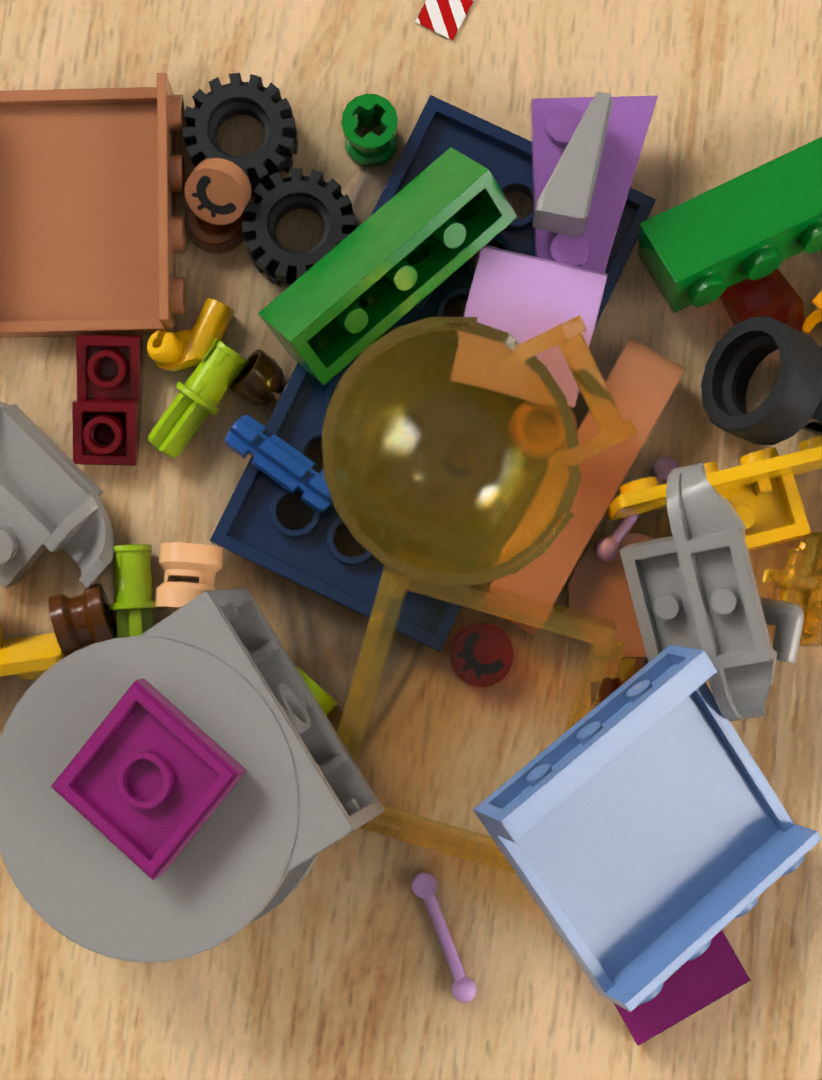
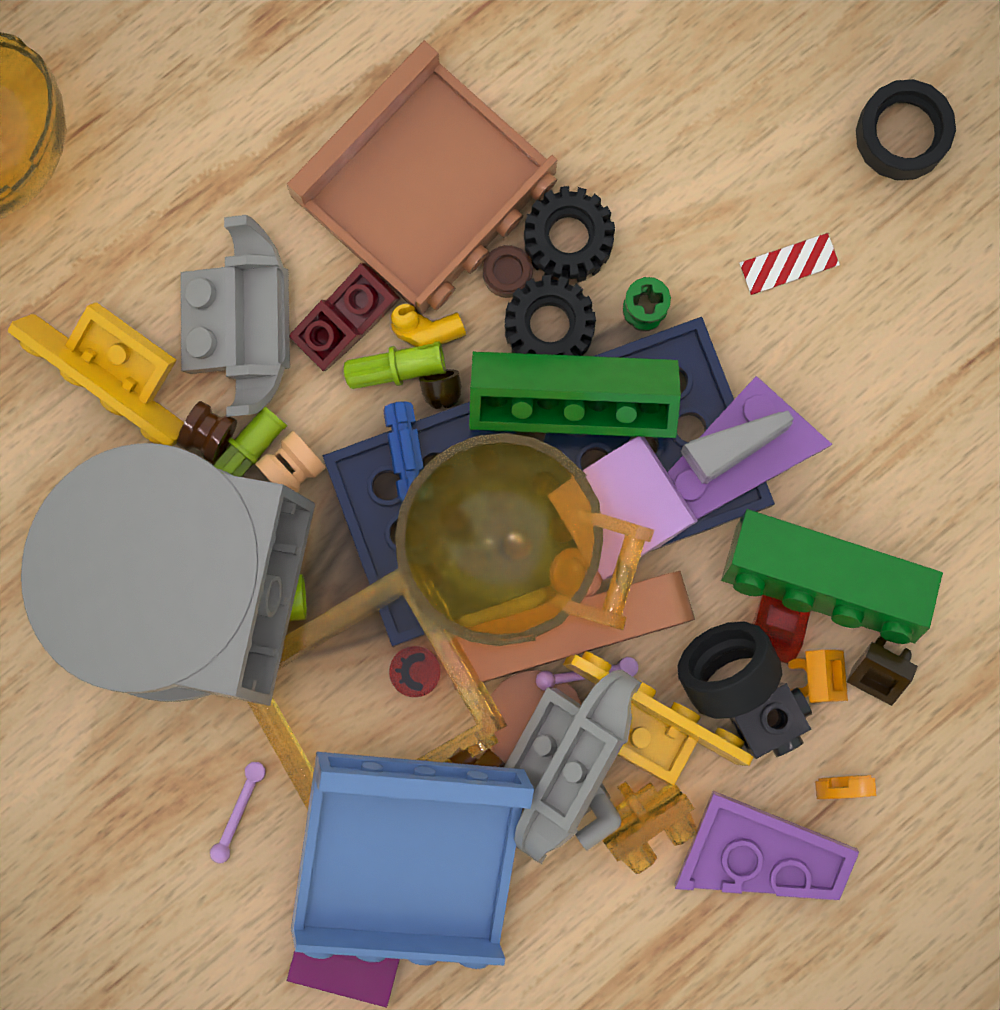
camera: 40 degrees right, 0 degrees up
magenta plate [51,678,247,880] -> none
nougat tile [184,158,252,225] -> none

